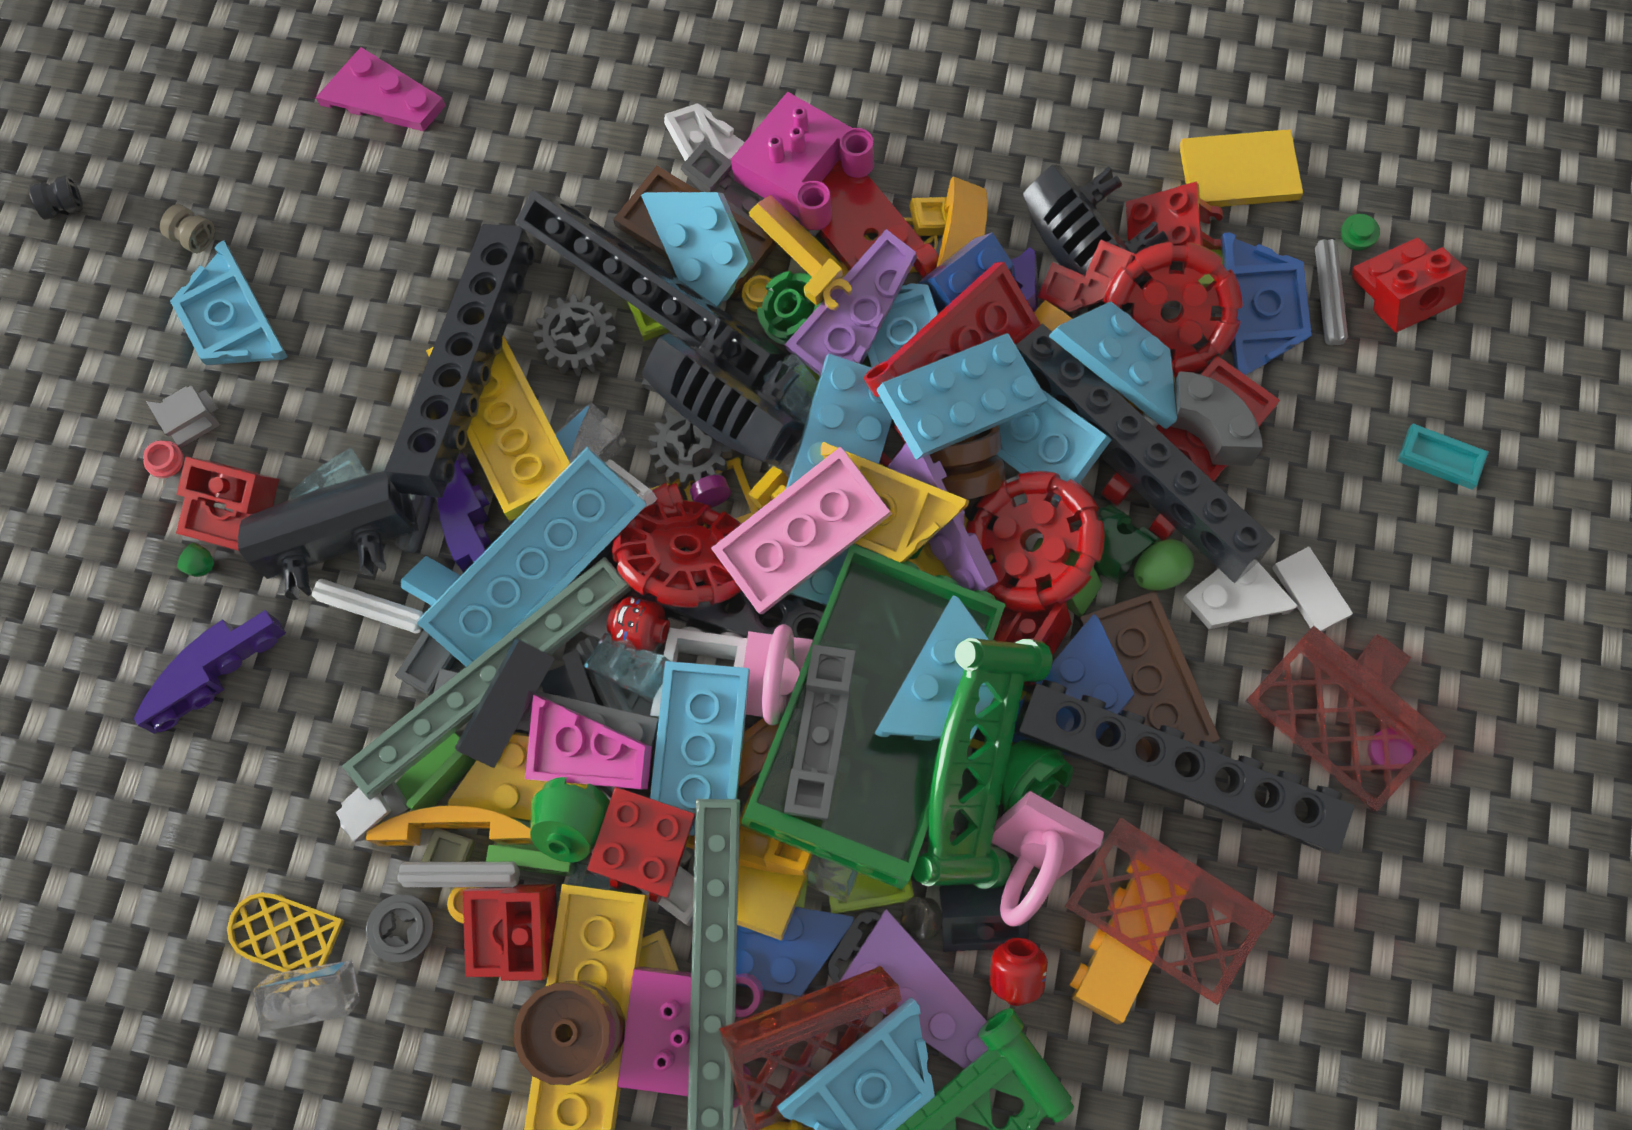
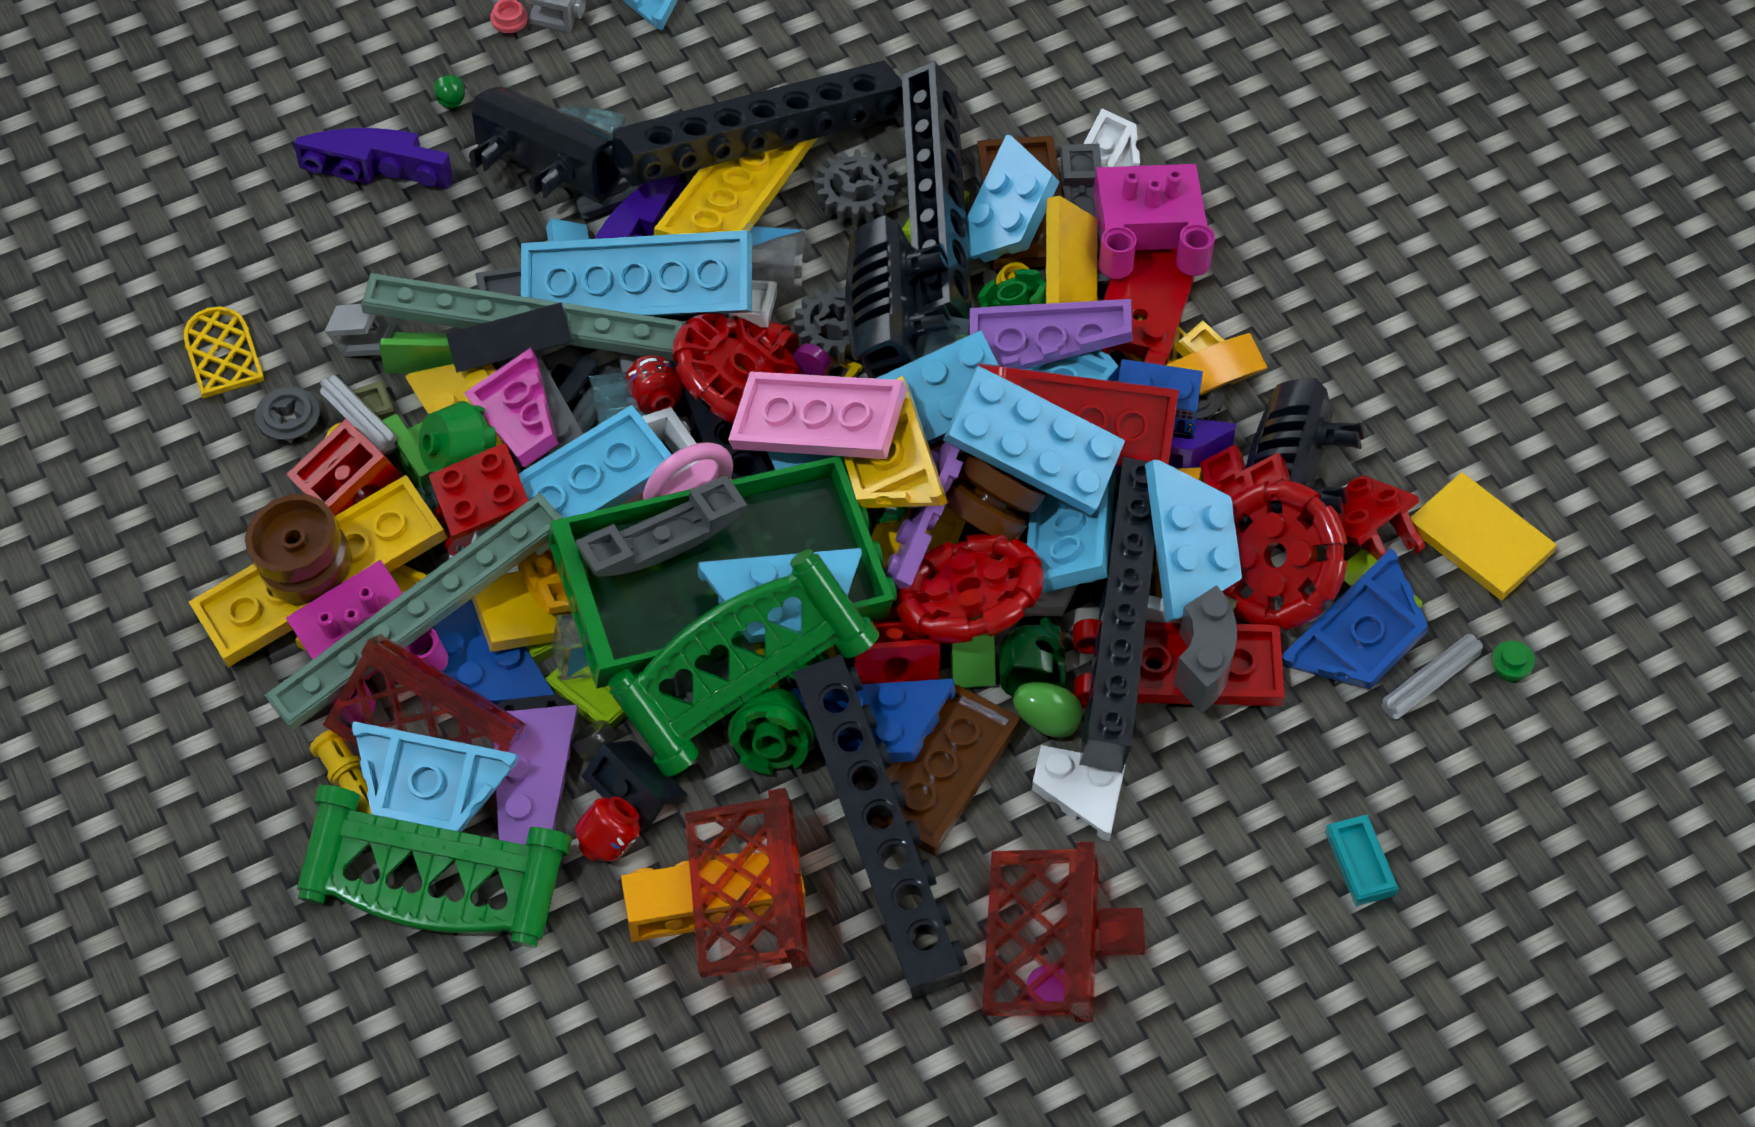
camera: 45 degrees right, 15 degrees down
red brick [176,457,279,551] -> none
clear brick [253,960,360,1032] -> none
white axle [312,579,424,633] -> none
light orange slope [366,806,533,846] -> none
yellow tile [804,258,852,311] -> none
bright pink tile [992,791,1104,927] -> none
white tile [1272,547,1353,636] -> none
red brick [1352,237,1467,333] -> none

